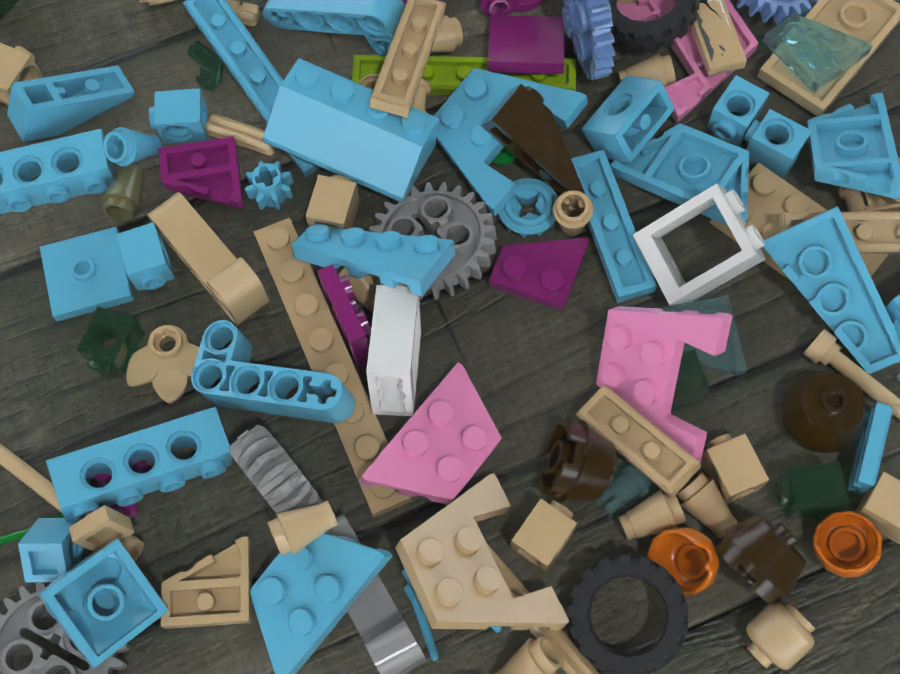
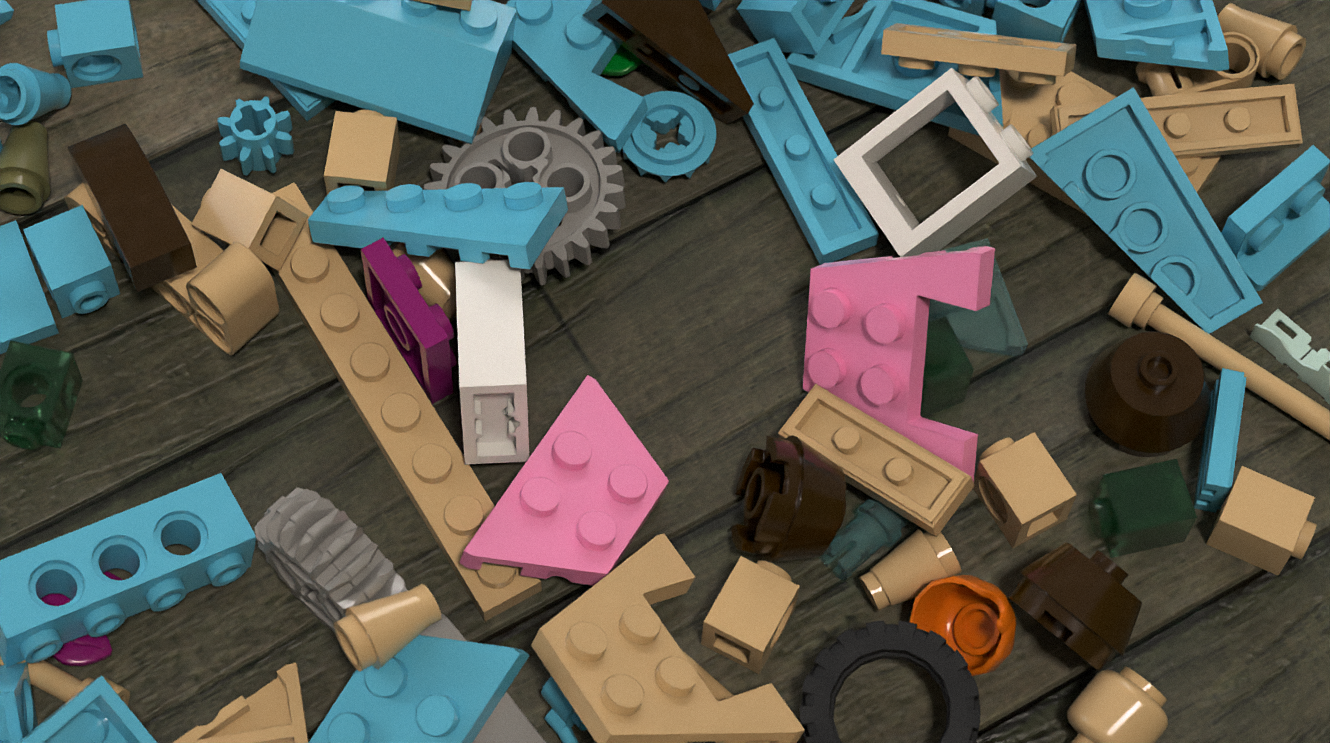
camera: 15 degrees left, 5 degrees down
tan plate [68,505,134,552] -> none
tan plate [126,325,200,404] -> none
magenta wing [158,136,245,209] -> none
medium azure beam [191,320,355,423] -> none
tan axle [205,114,277,156] -> none
magenta wing [489,238,589,312] -> none
tan cone [553,190,593,236] -> none
tan cone [676,472,738,538] -> none
orange hair [813,511,882,578] -> none
none -> dark brown slope [67,123,197,292]
none -> tan brick [191,169,309,271]
none -> tan plate [881,23,1076,85]

